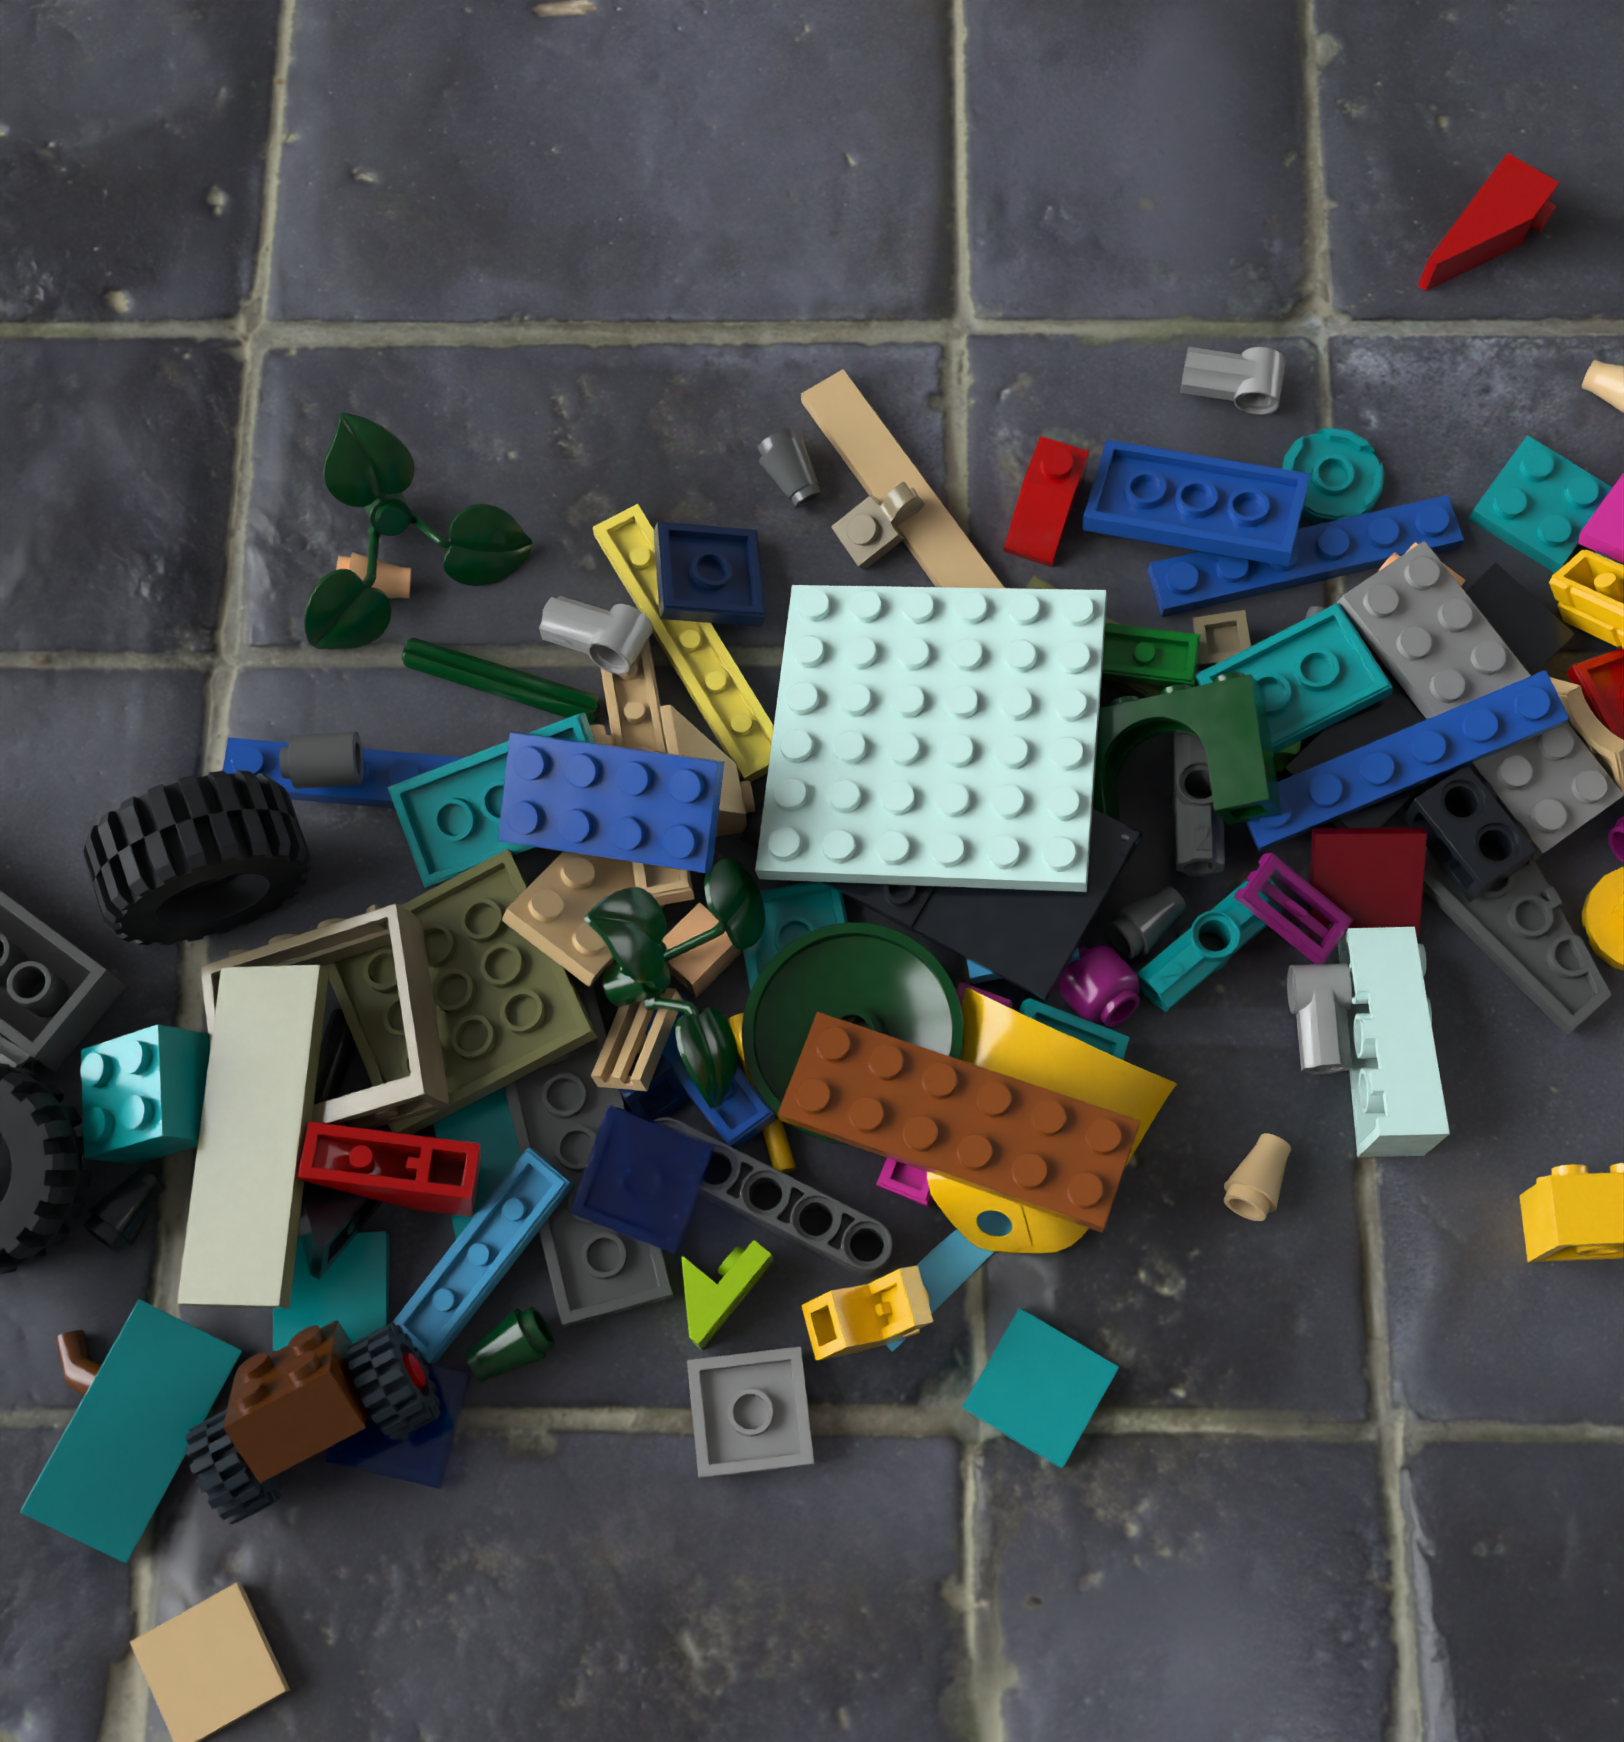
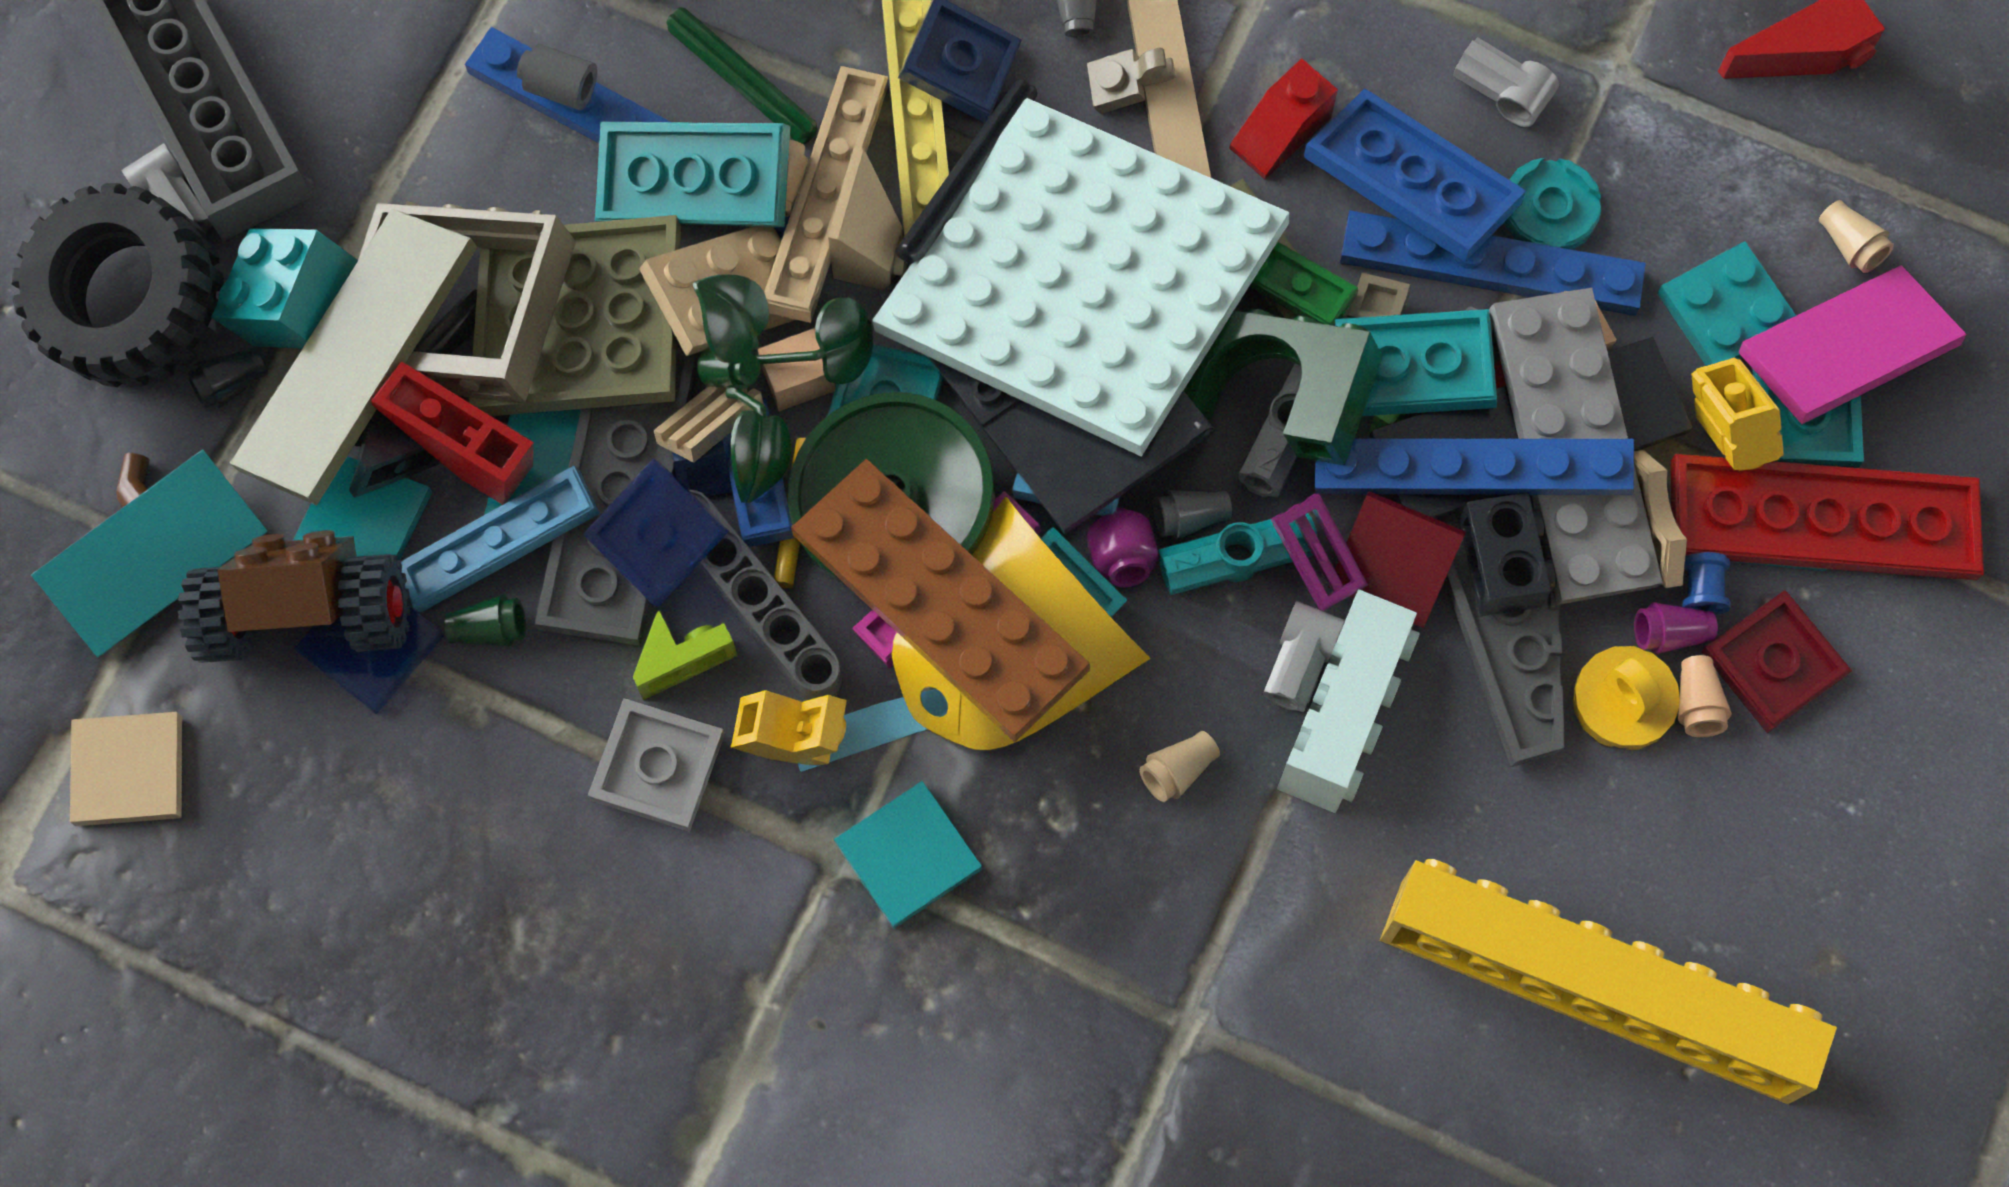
camera: 20 degrees right, 0 degrees up
black tyre [83,770,312,946] -> none
blue plate [498,732,725,873] -> none
light grey piece [539,596,653,675] -> none
none -> black axle [896,79,1038,265]

